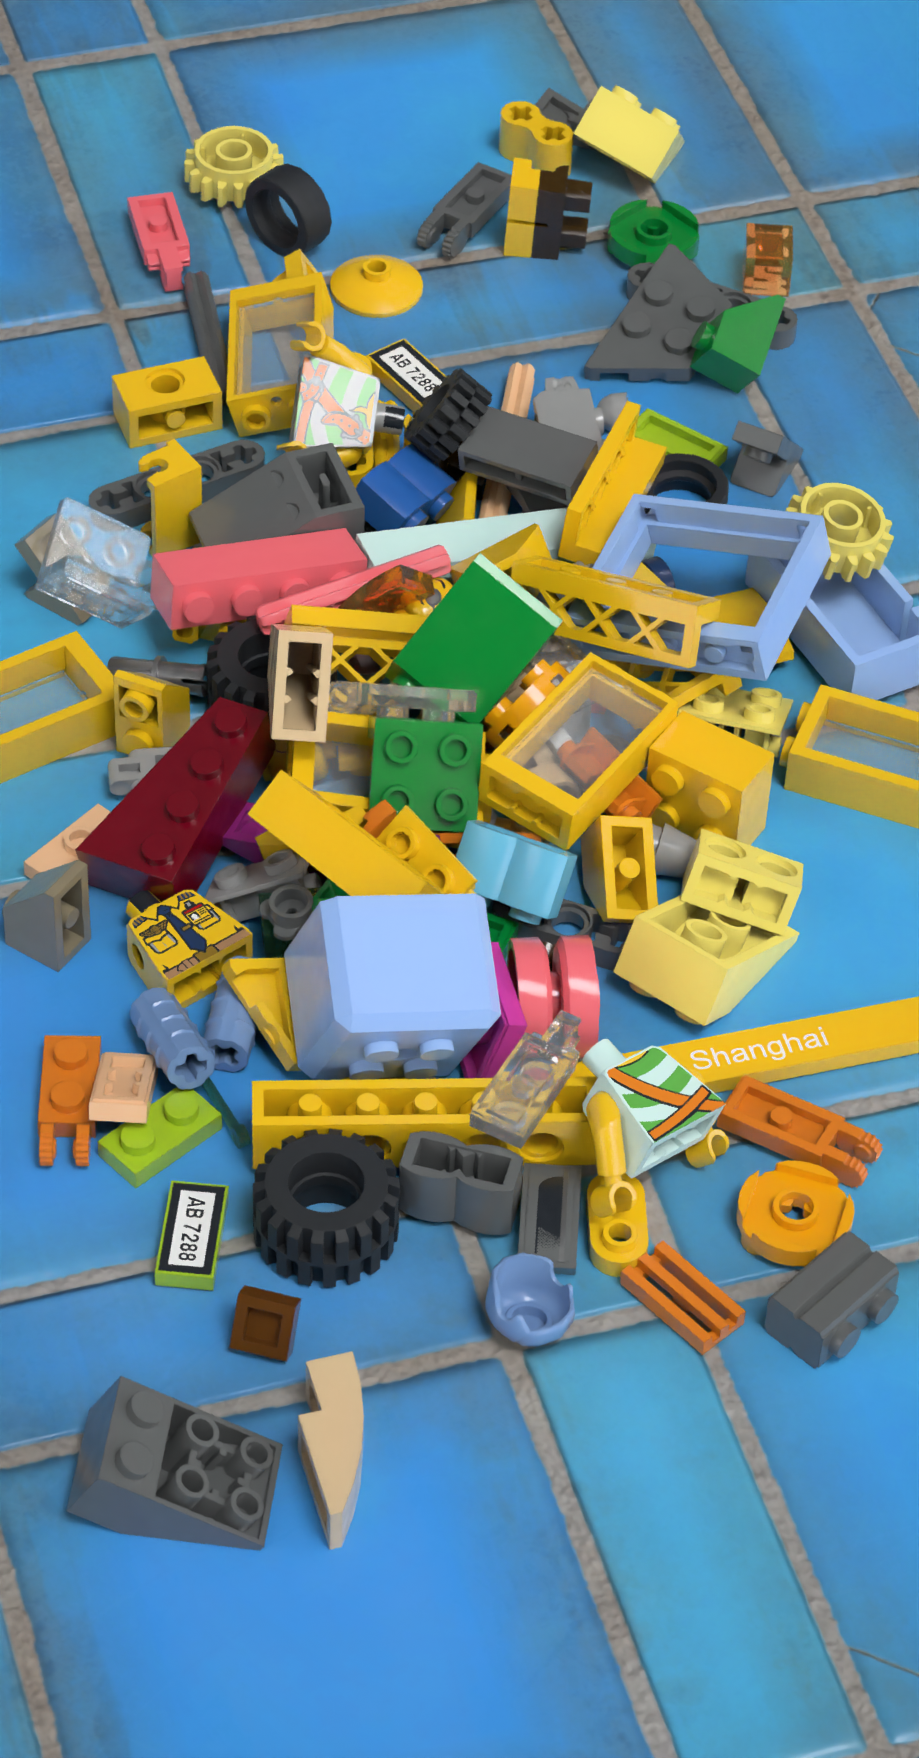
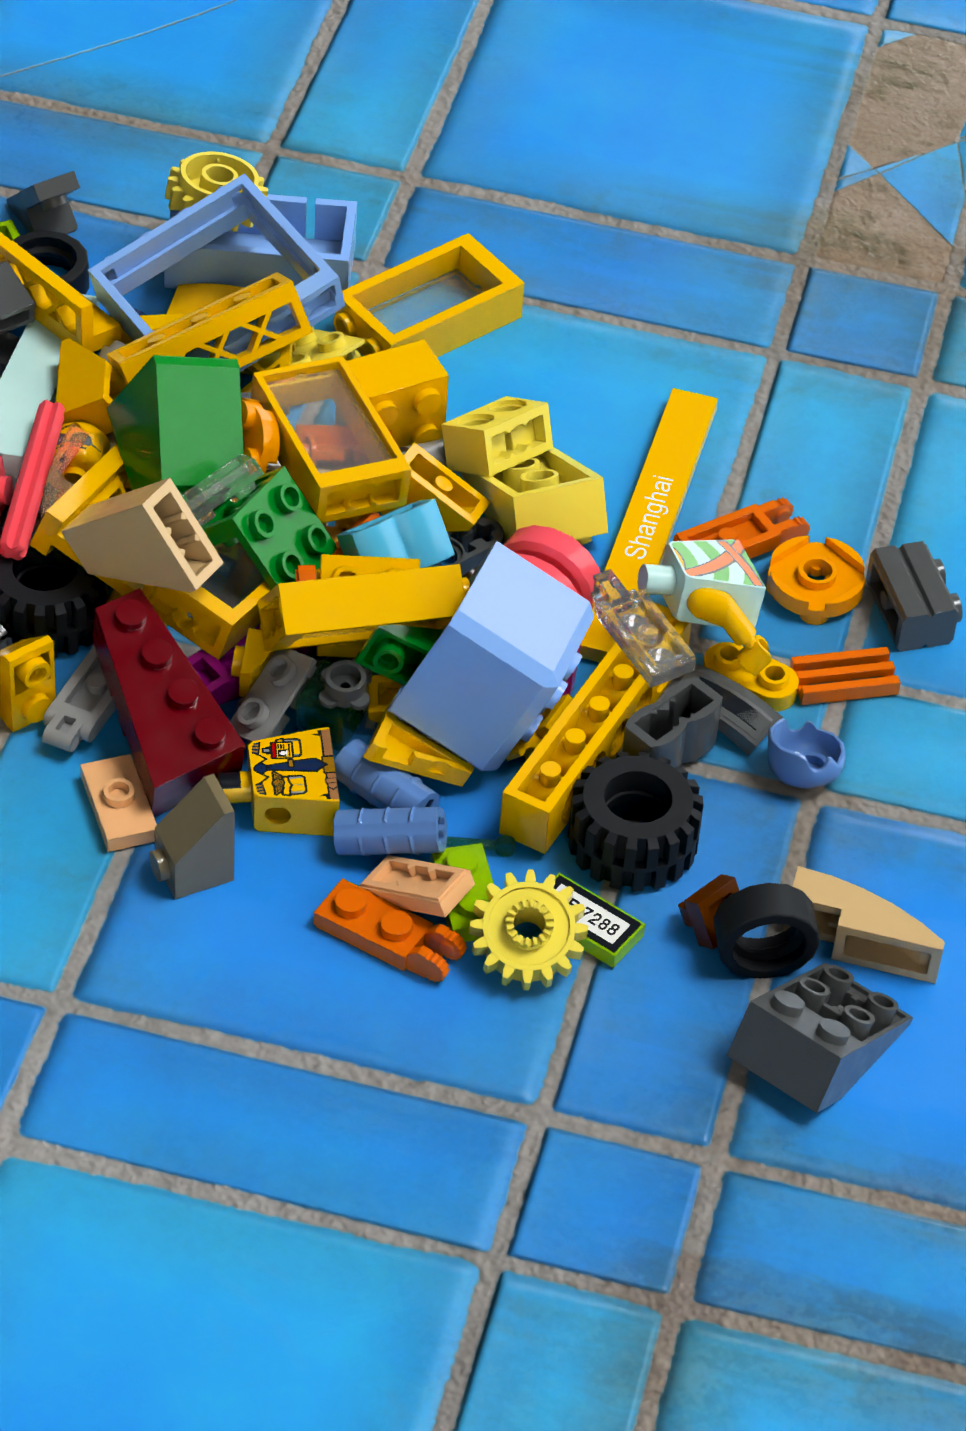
camera: 60 degrees left, 0 degrees up
none -> light yellow gear [469,869,588,990]
none -> black tyre [713,883,820,979]

